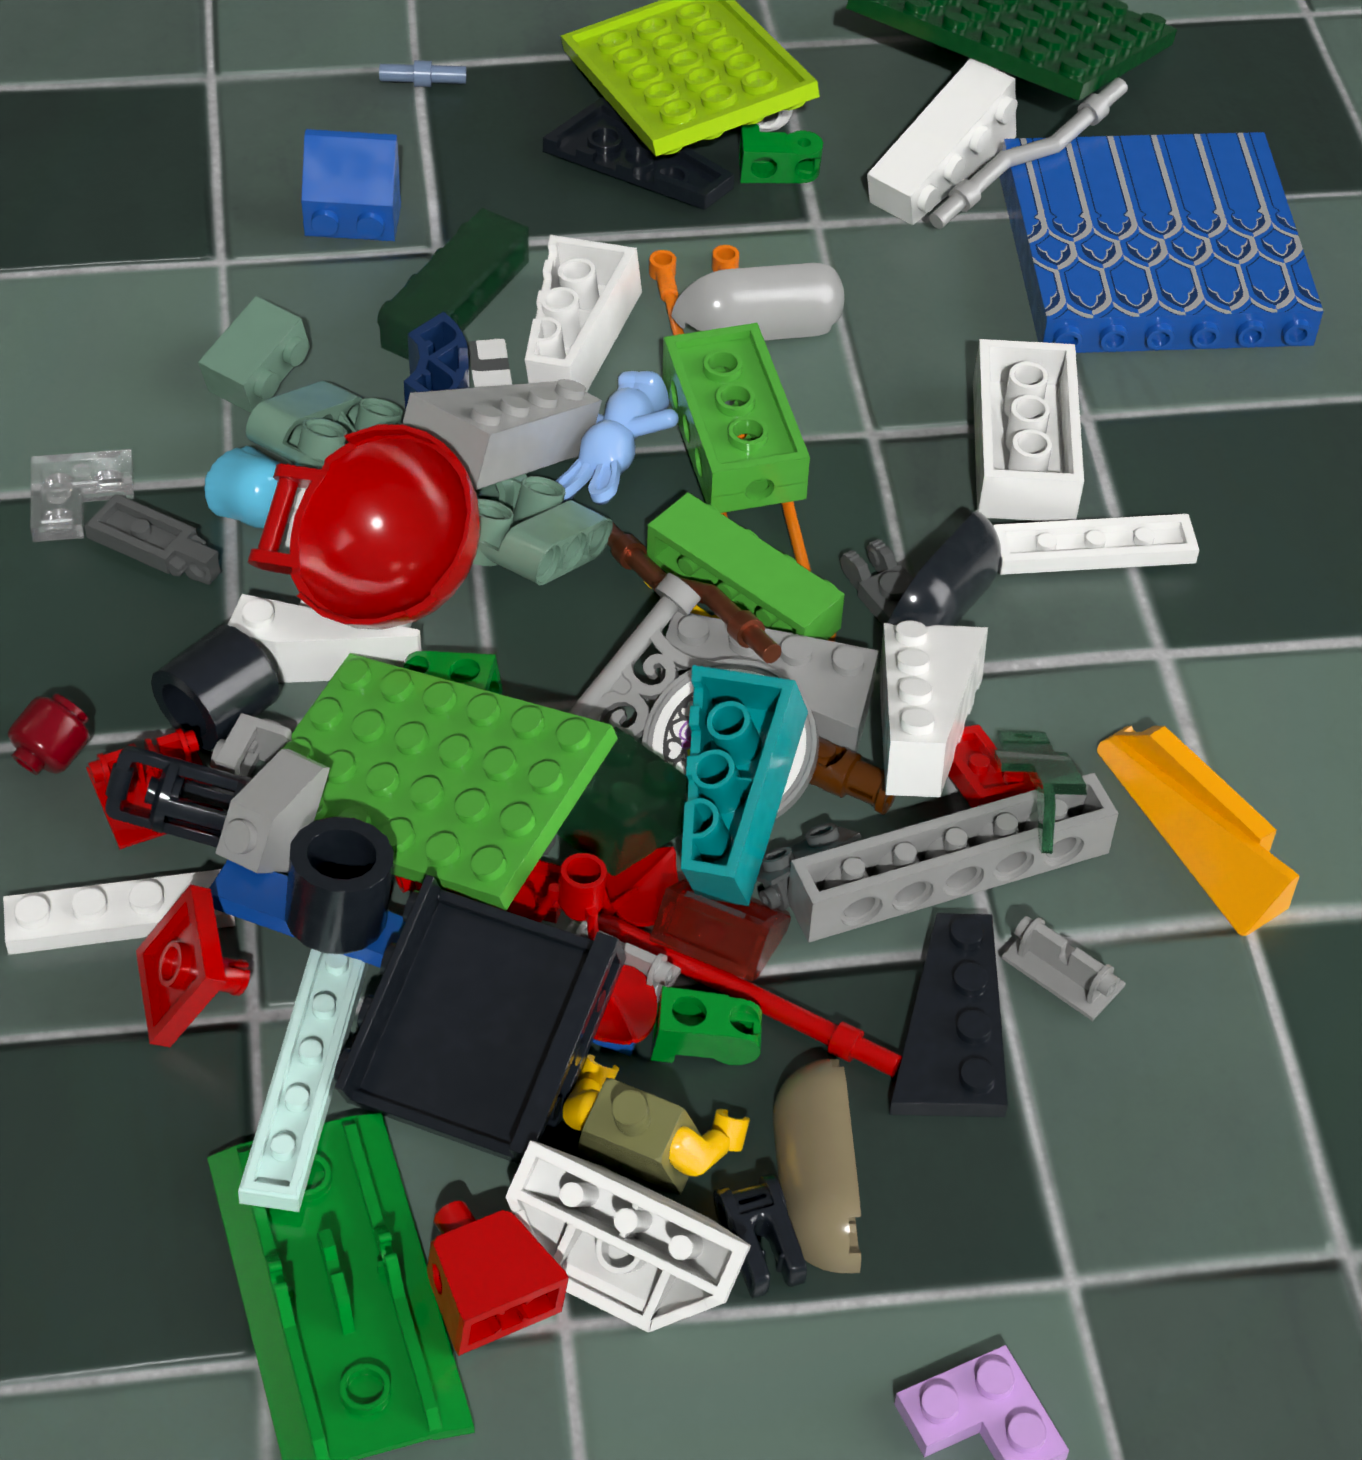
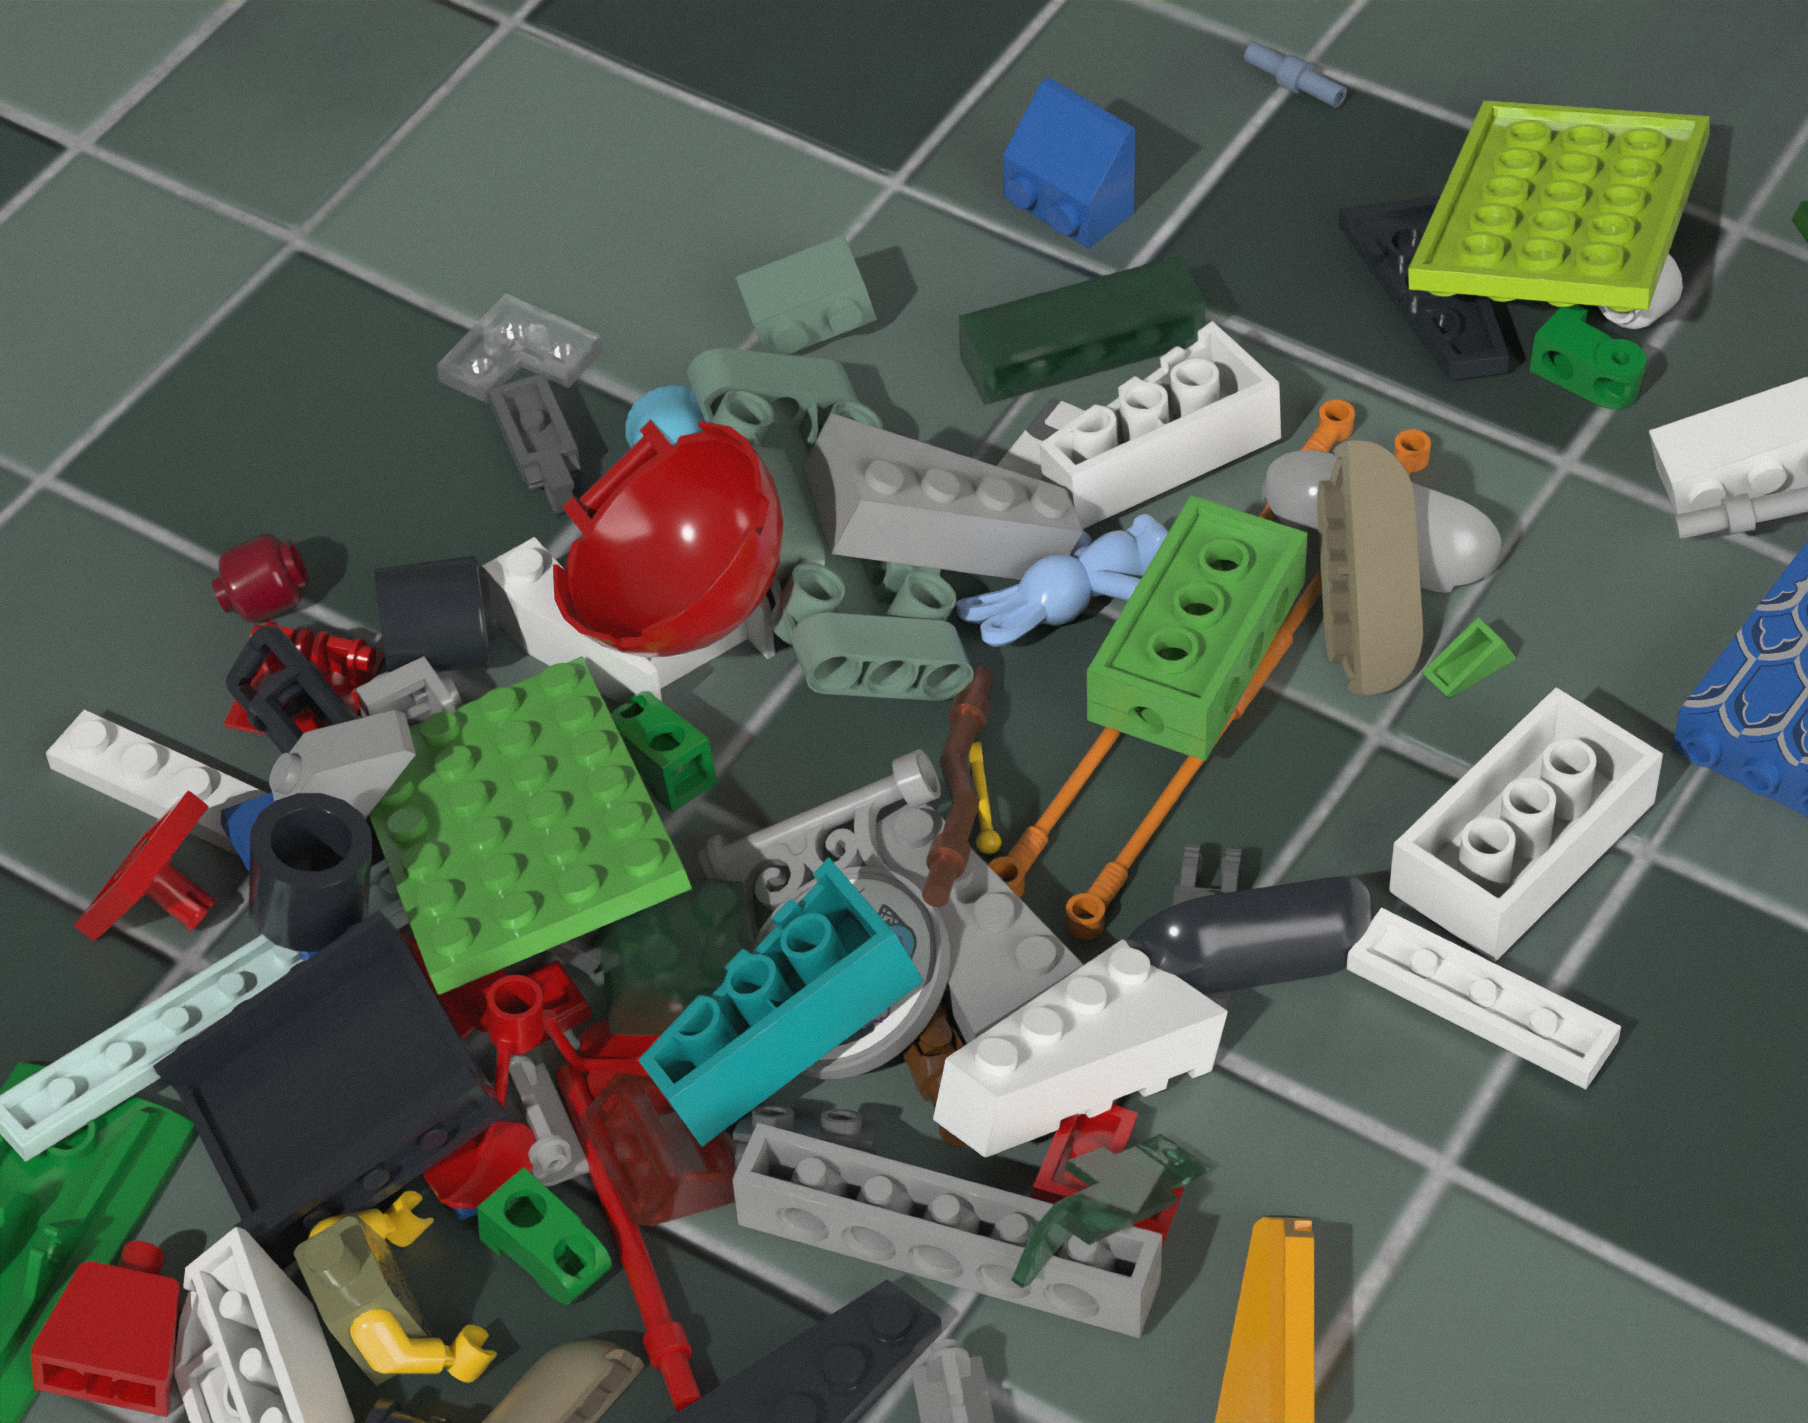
camera: 45 degrees right, 0 degrees up
dark blue brick [404,311,470,411] -> none
bright green brick [647,492,845,640] -> none
none -> dark tan brick [1317,440,1423,695]
none -> bright green piece [1421,617,1517,699]

